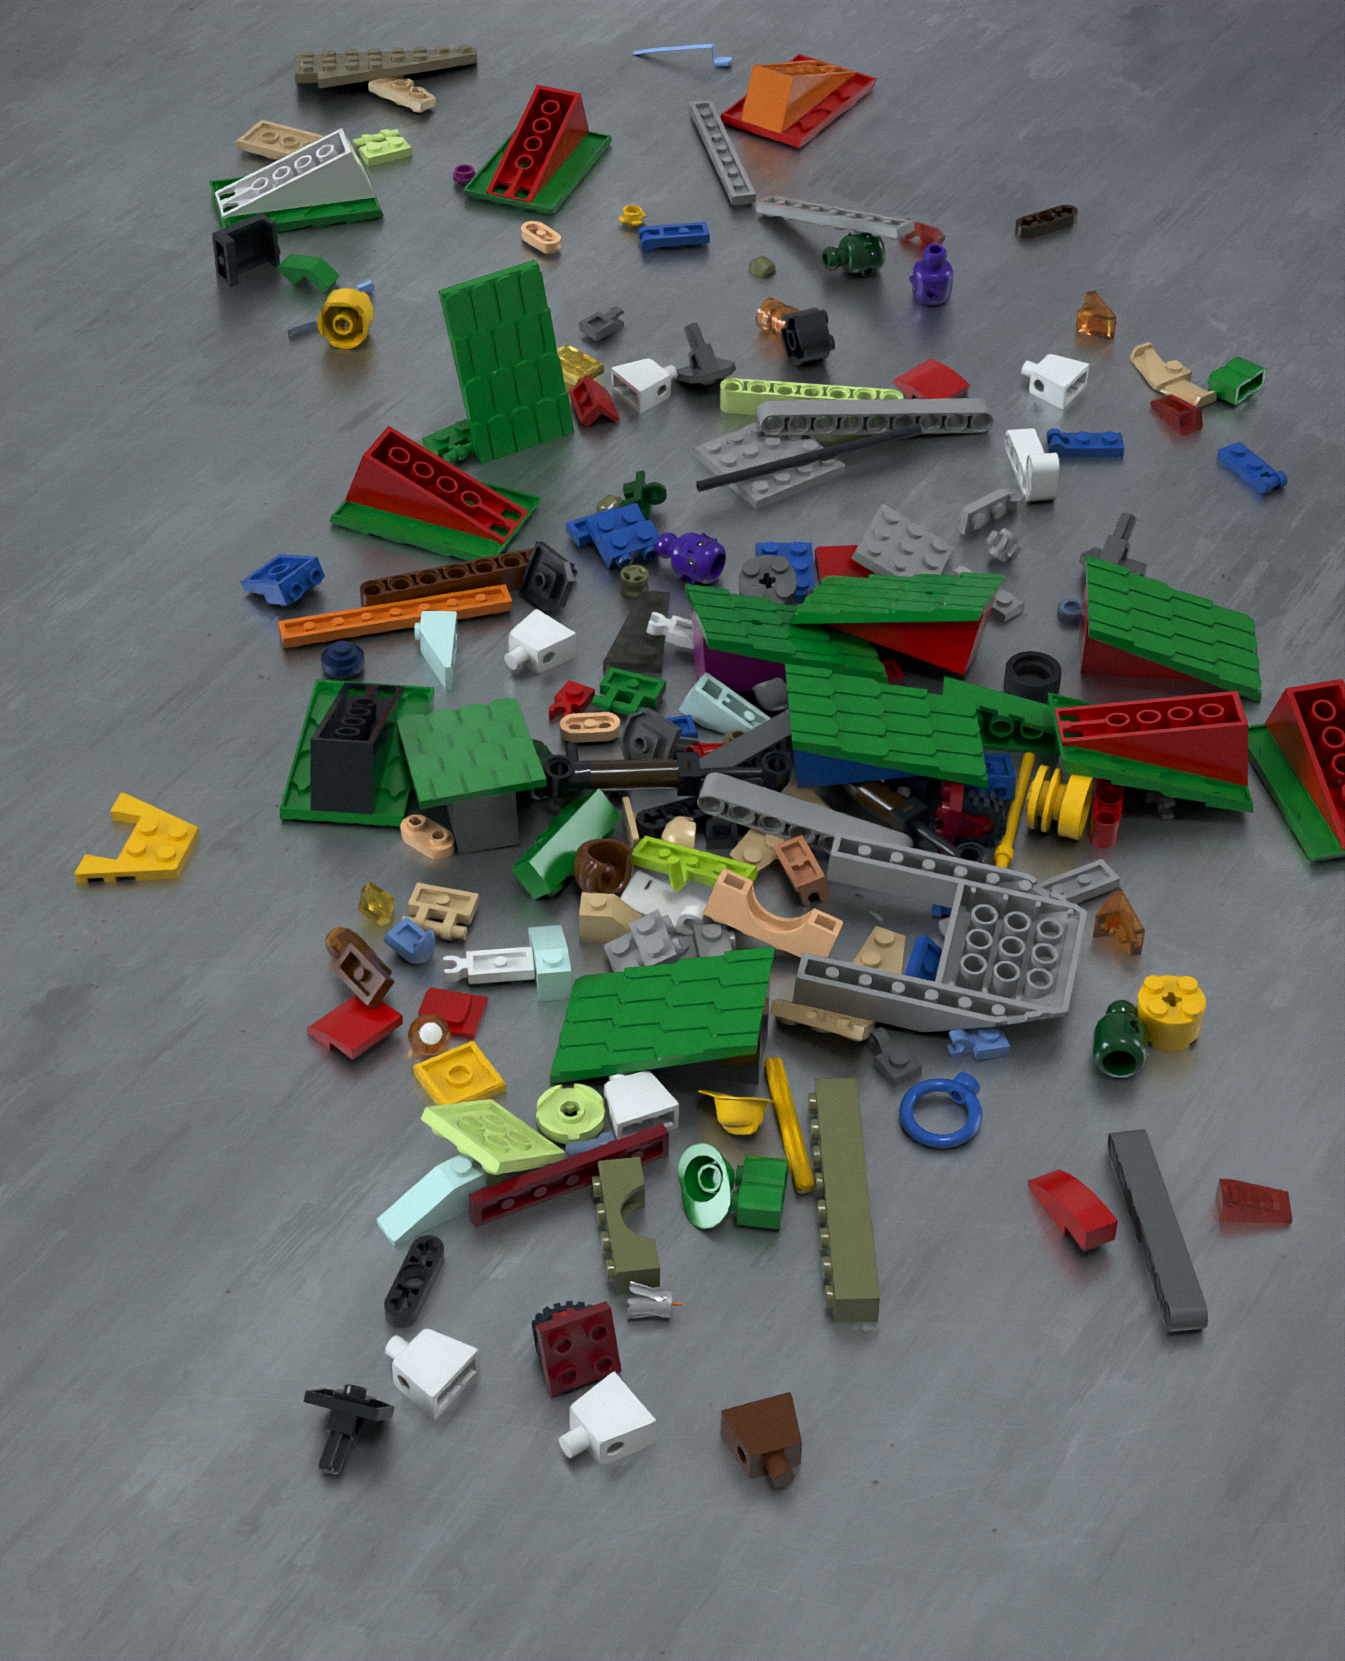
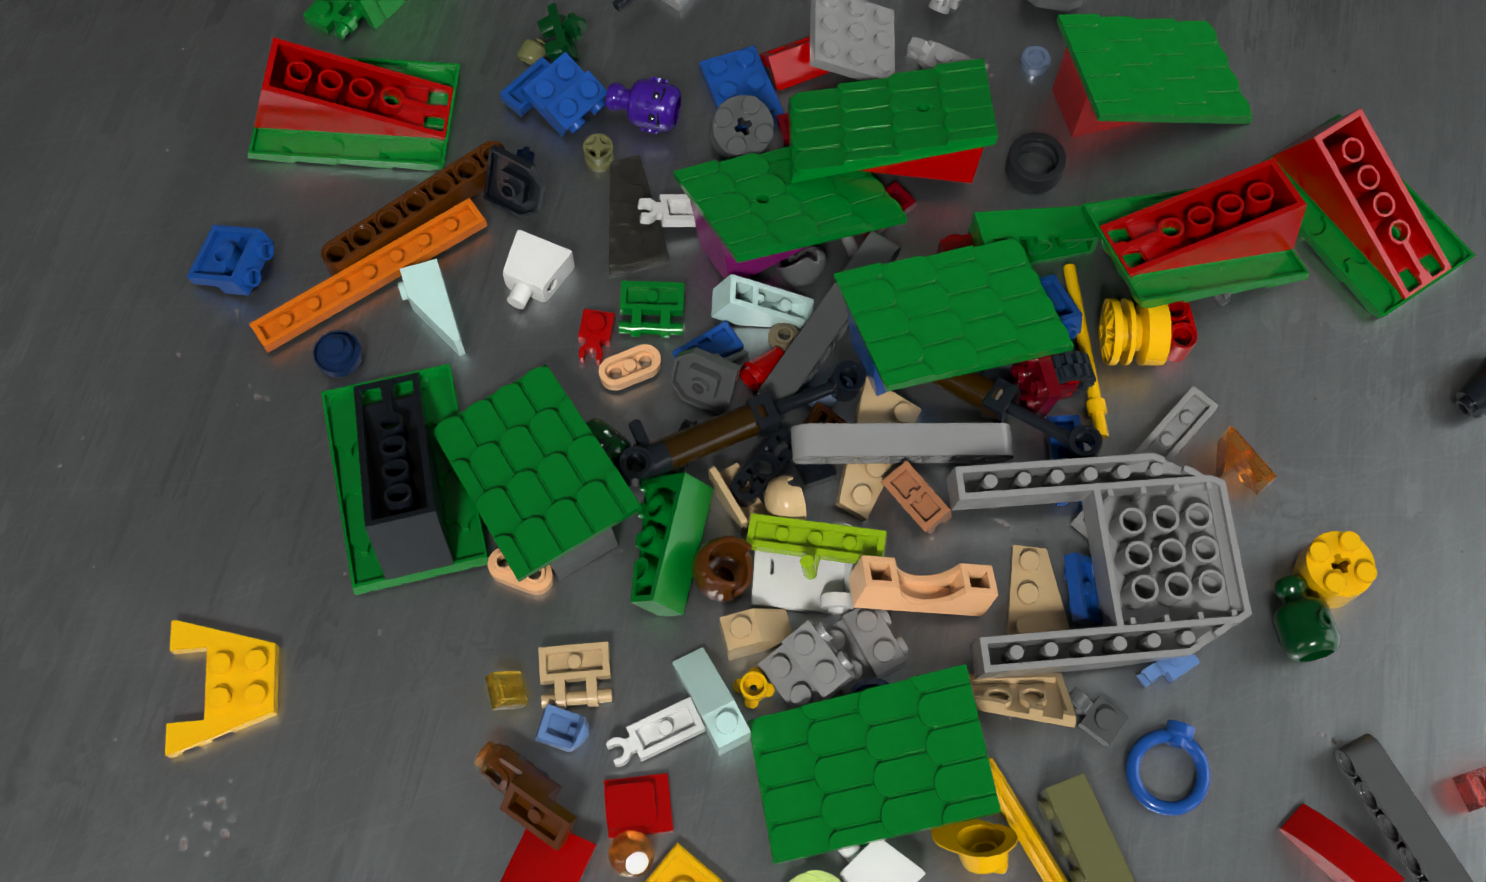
camera: 20 degrees left, 25 degrees up
none -> yellow plate [733,667,774,709]

